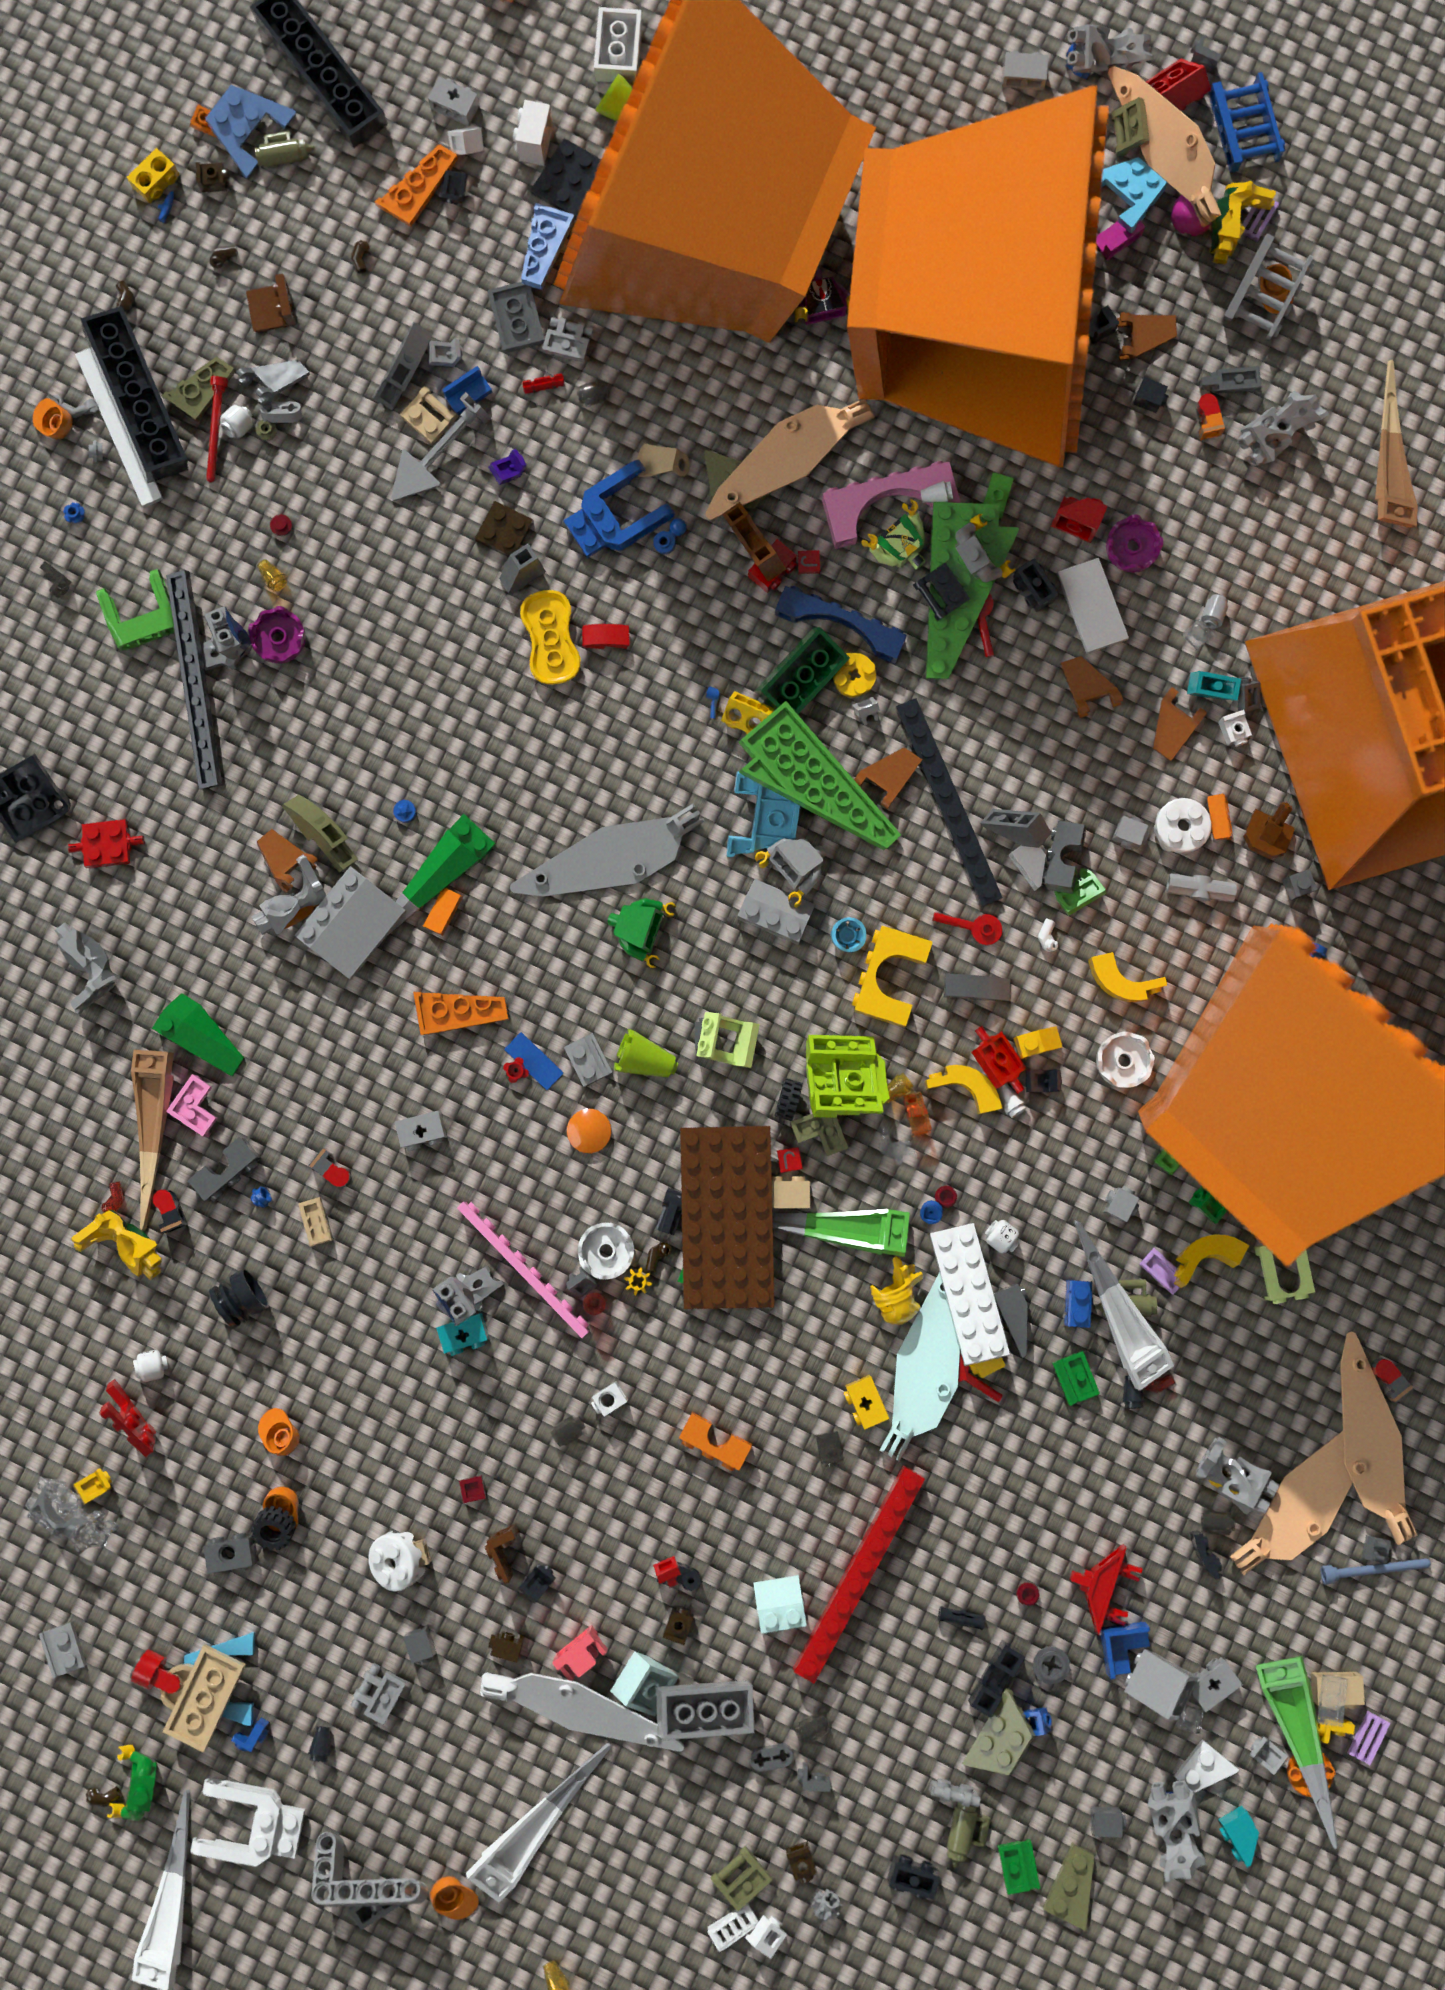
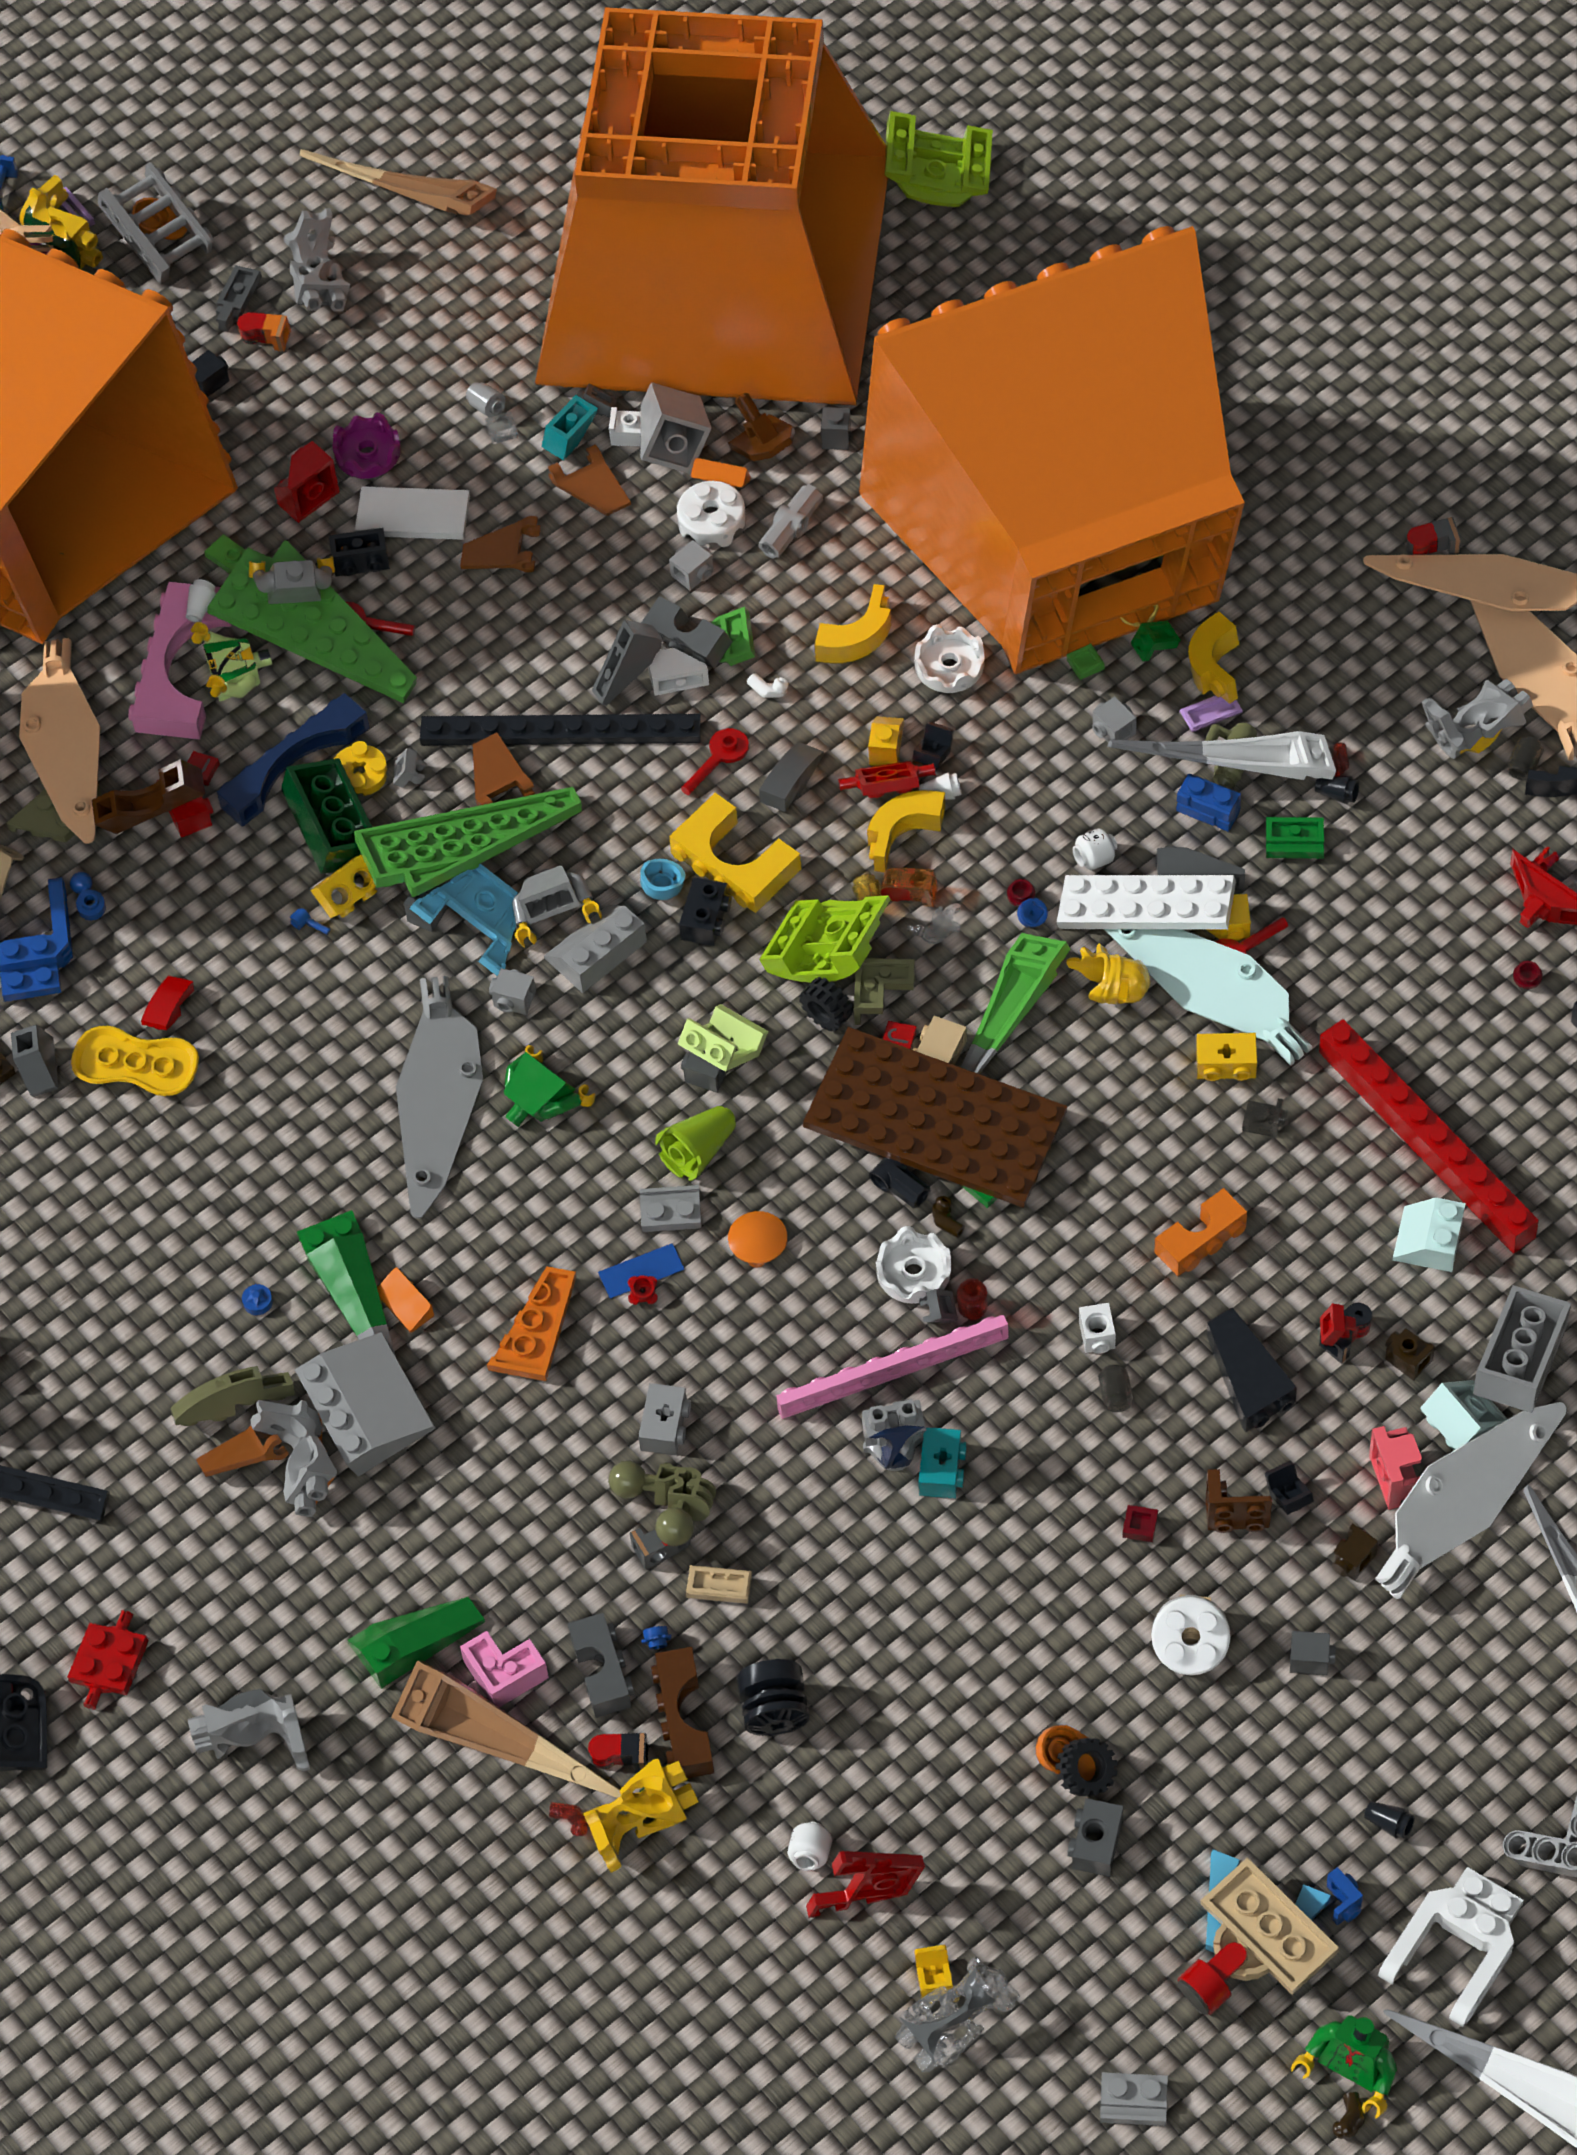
camera: 65 degrees left, 25 degrees down
orange cap [258,1408,300,1456] -> none
light grey plate [351,1663,407,1725] -> none
yellow gear [624,1267,652,1295] -> none
black plate [913,563,970,622] -> none
black pin [937,1606,986,1631] -> none
yellowish green panel [1254,1245,1315,1304] -> none
none -> light grey brick [489,968,536,1015]
none -> olive piece [608,1460,716,1547]
none -> light grey slope [640,382,712,474]
none -> reddish brown arch [651,1647,715,1778]
none -> black brick [679,877,732,946]
none -> black slope [1207,1307,1297,1432]

